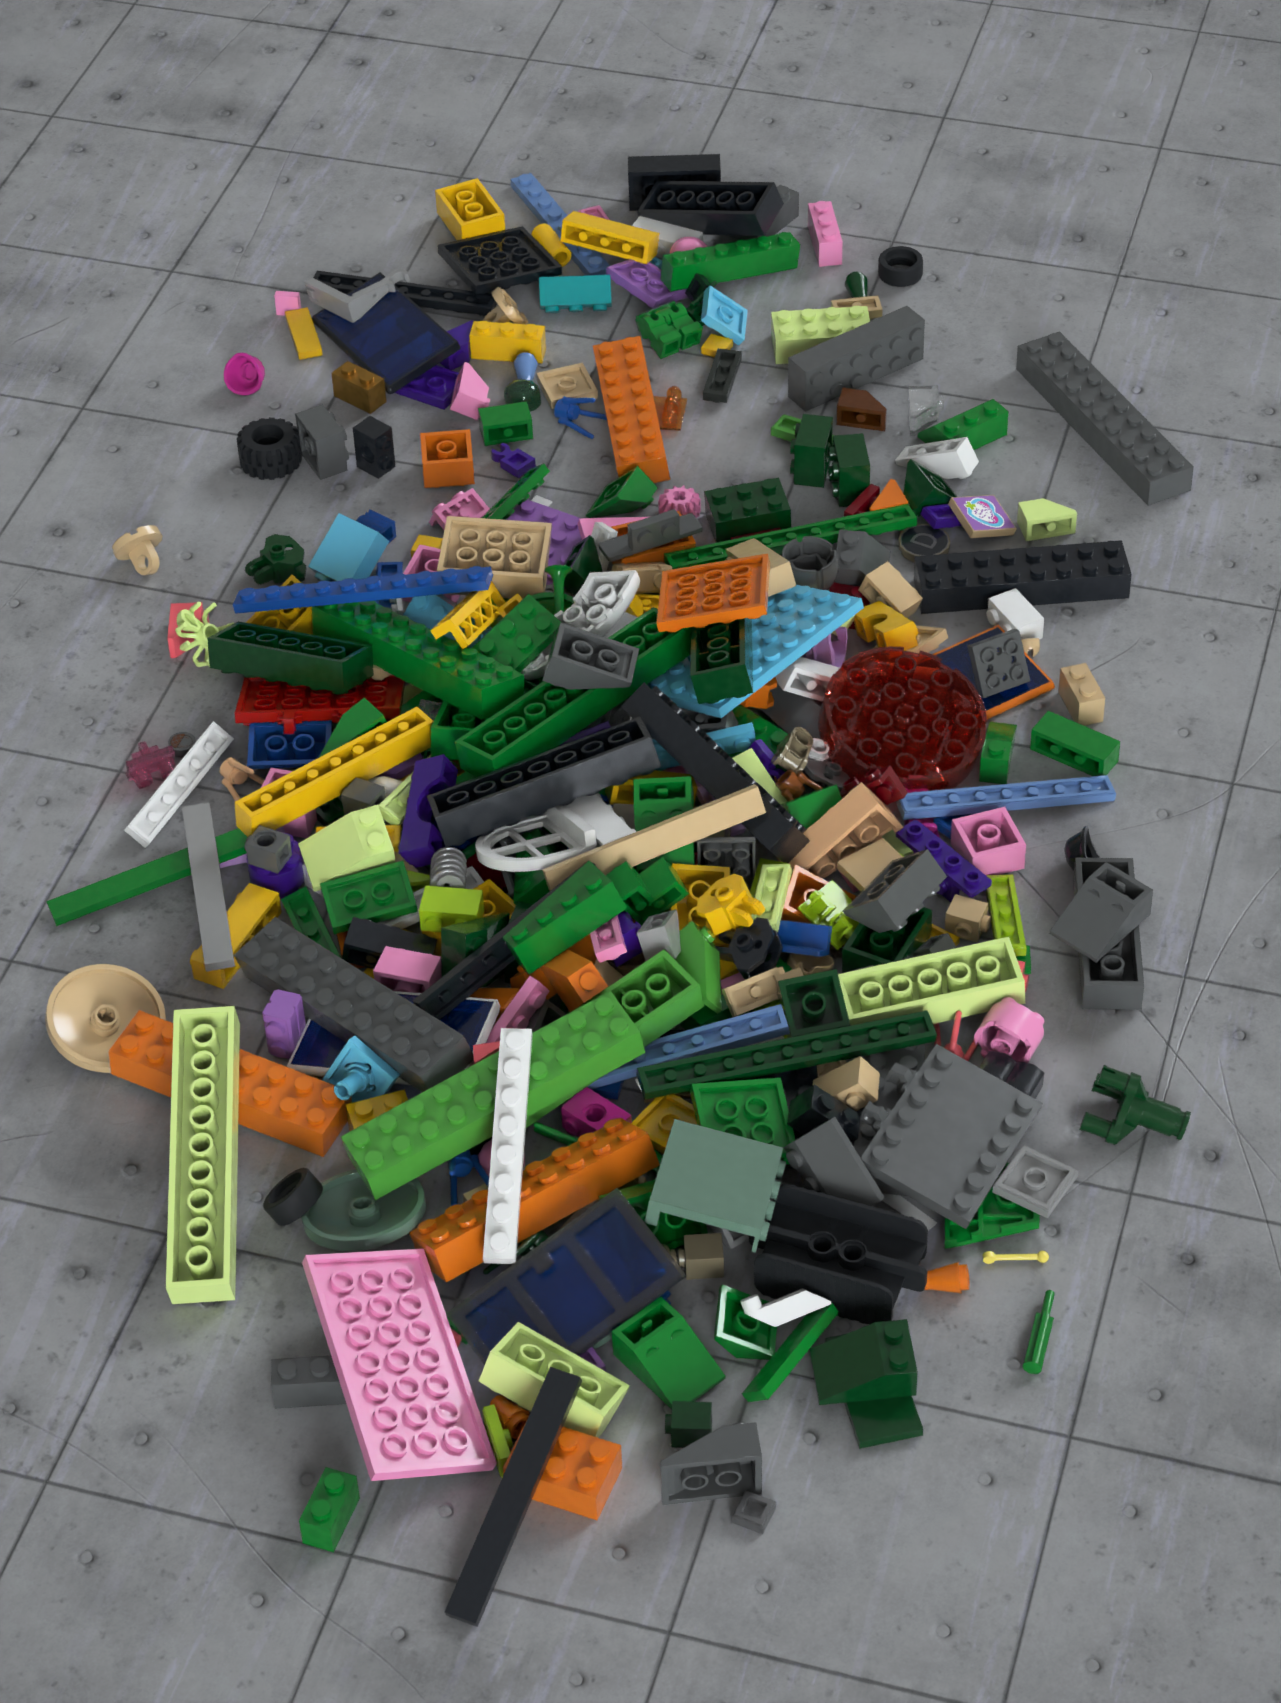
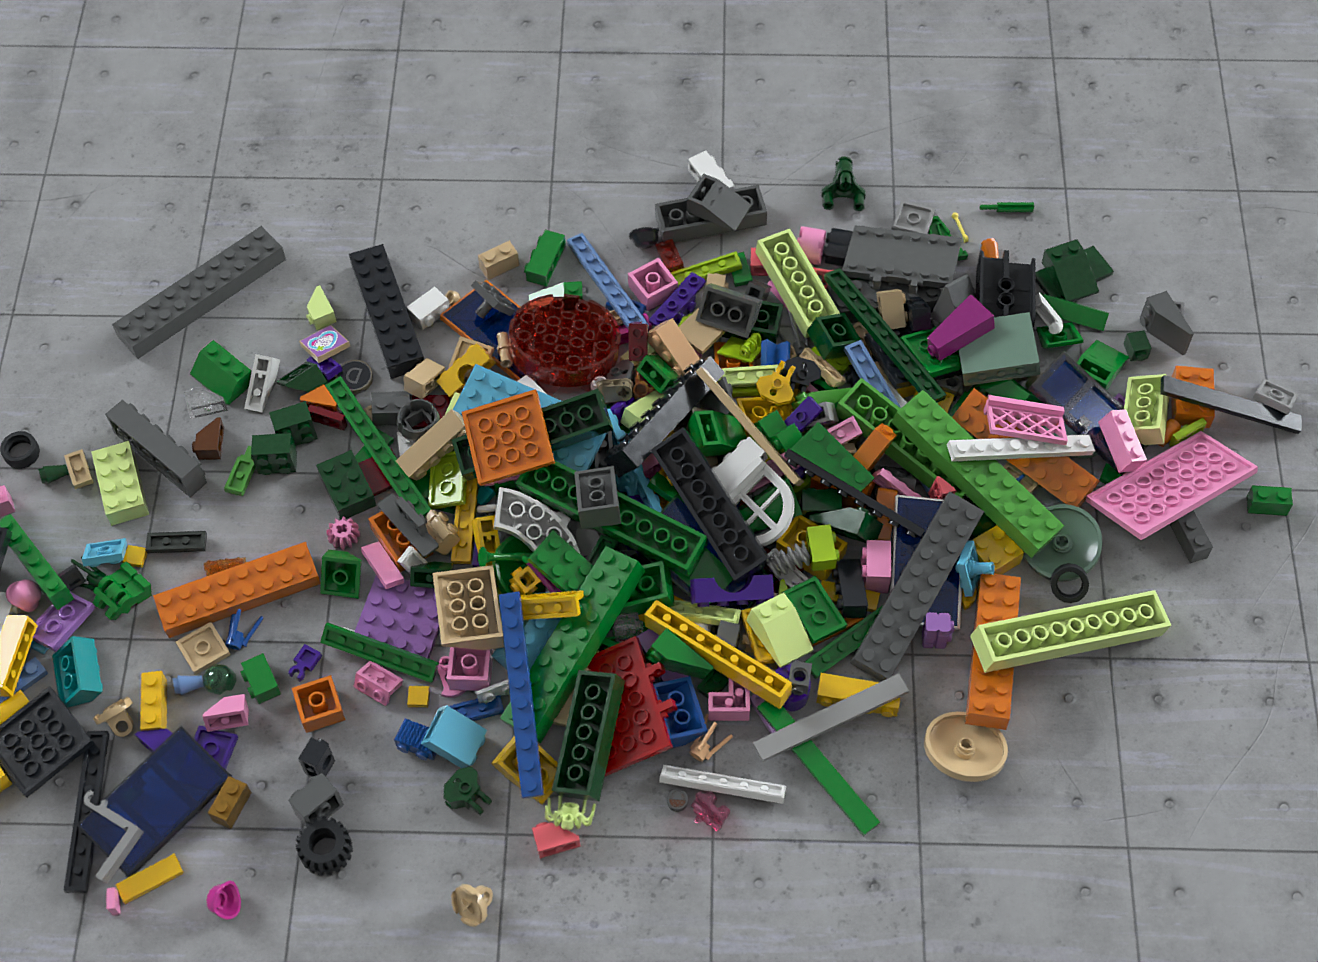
camera: 105 degrees left, 15 degrees up
none -> clear red plate [655,239,684,273]
none -> white brick [688,151,734,189]
none -> dark purple plate [784,396,823,433]
none -> magenta slope [927,295,995,361]
none -> bright pink fence [983,395,1068,445]
none -> bright pink brick [1098,410,1147,473]
none -> light grey tile [1253,379,1298,415]

